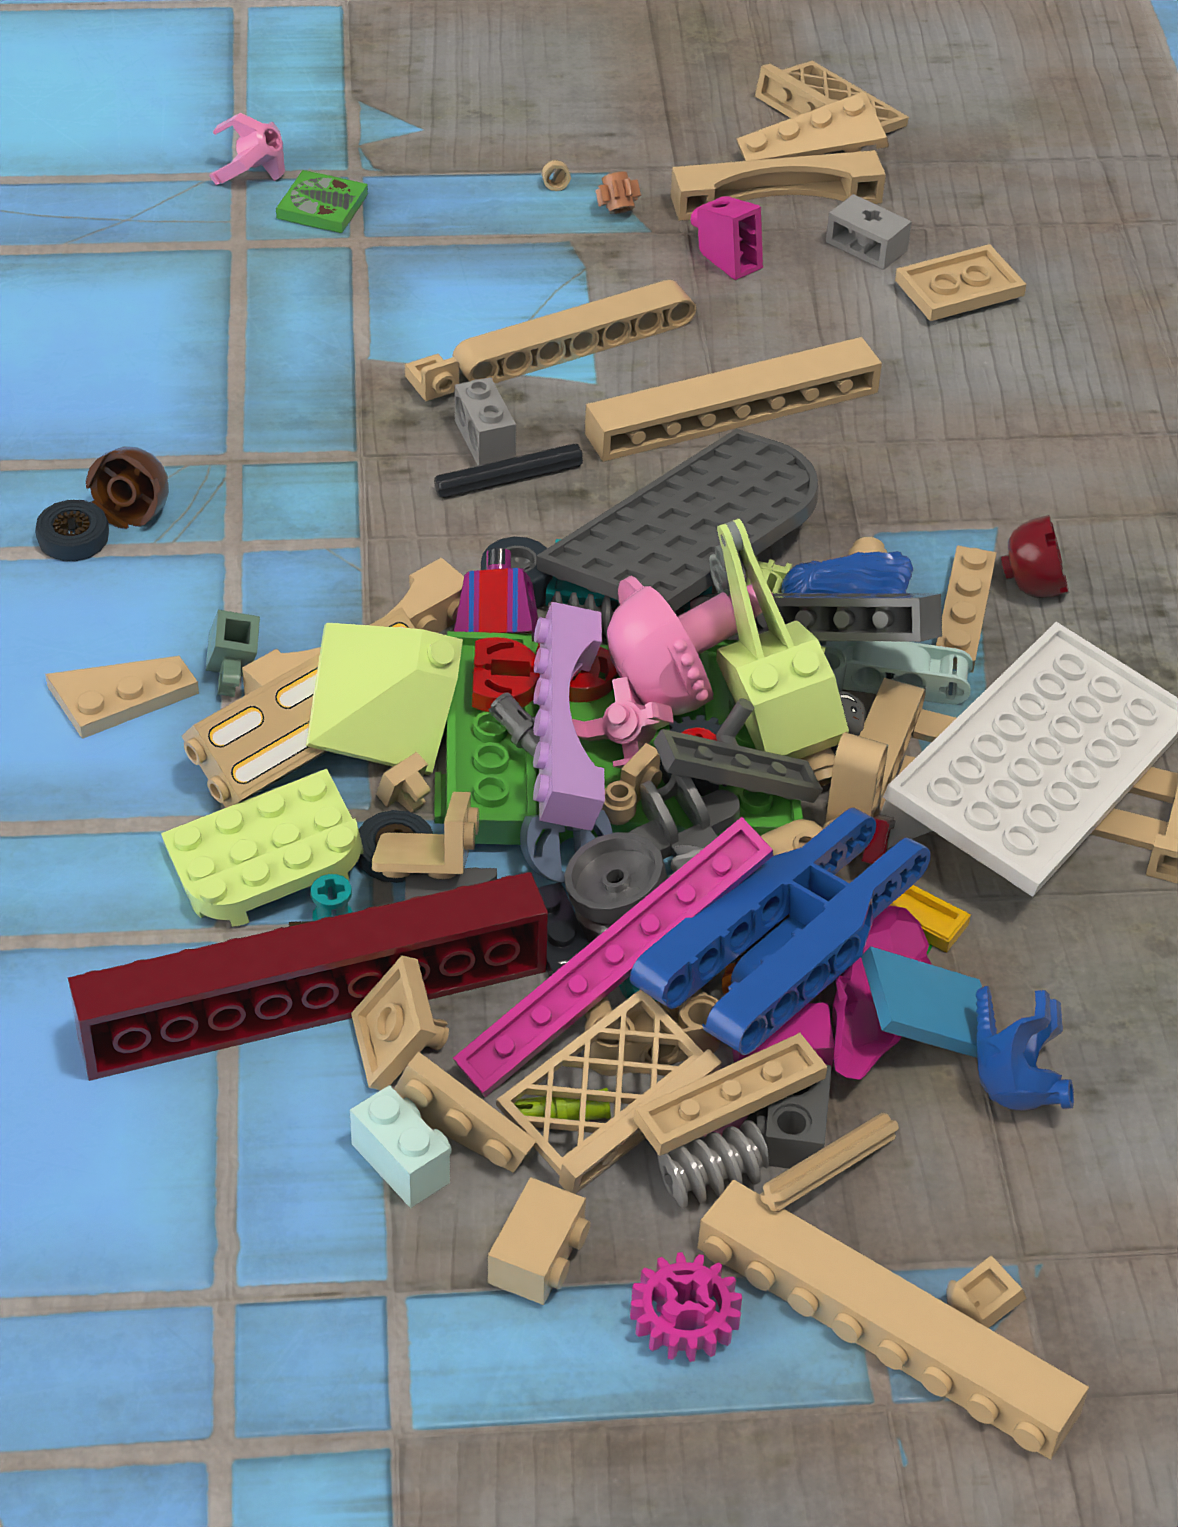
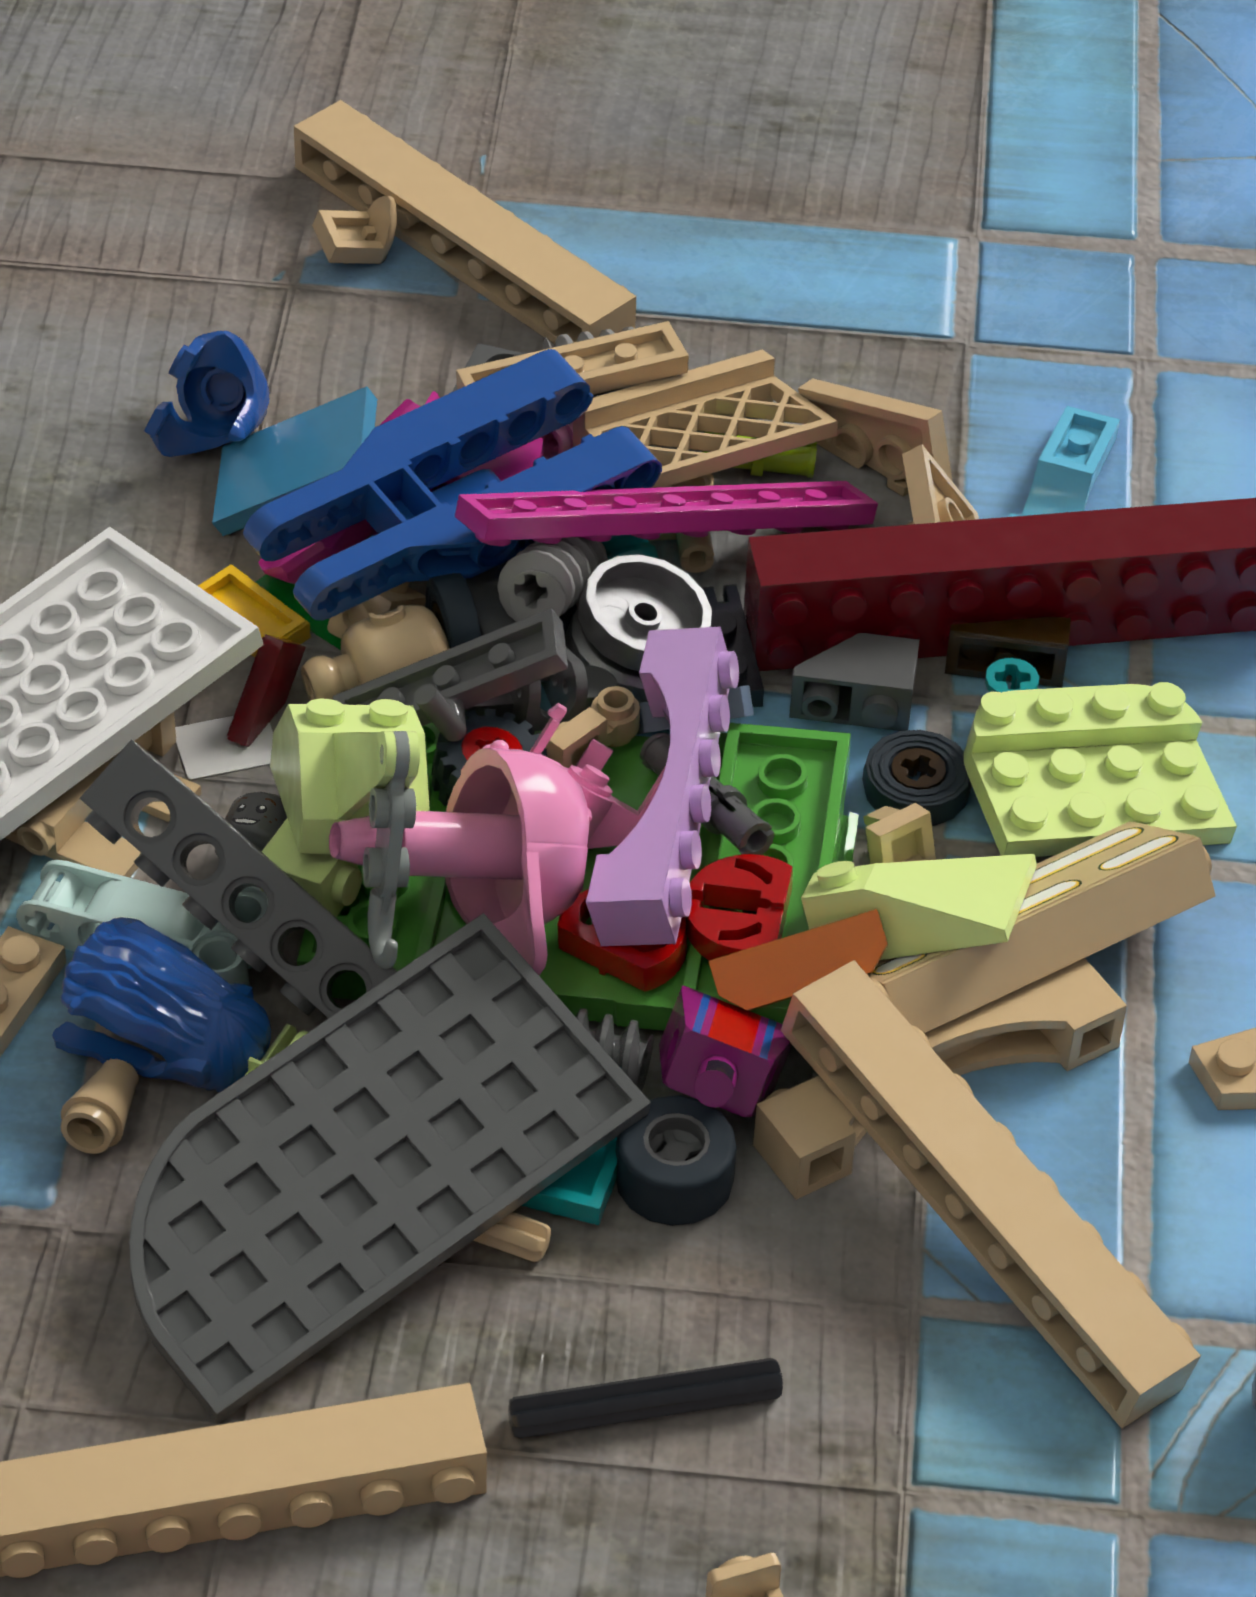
camera: 170 degrees left, 0 degrees up
sand green brick [206,610,260,697] -> none
light aqua brick [350,1085,452,1208] -> none
tan bracket [372,792,479,879] -> none
light grey brick [454,377,516,465] -> none
tan brick [488,1177,590,1305] -> none
dark pink gear [630,1252,742,1362] -> none
tan axle [760,1113,899,1211] -> none
tan beam [825,678,926,824] -> none
none -> orange piece [708,909,888,1011]
none -> tan brick [781,960,1201,1429]
none -> medium azure piece [1009,406,1120,517]

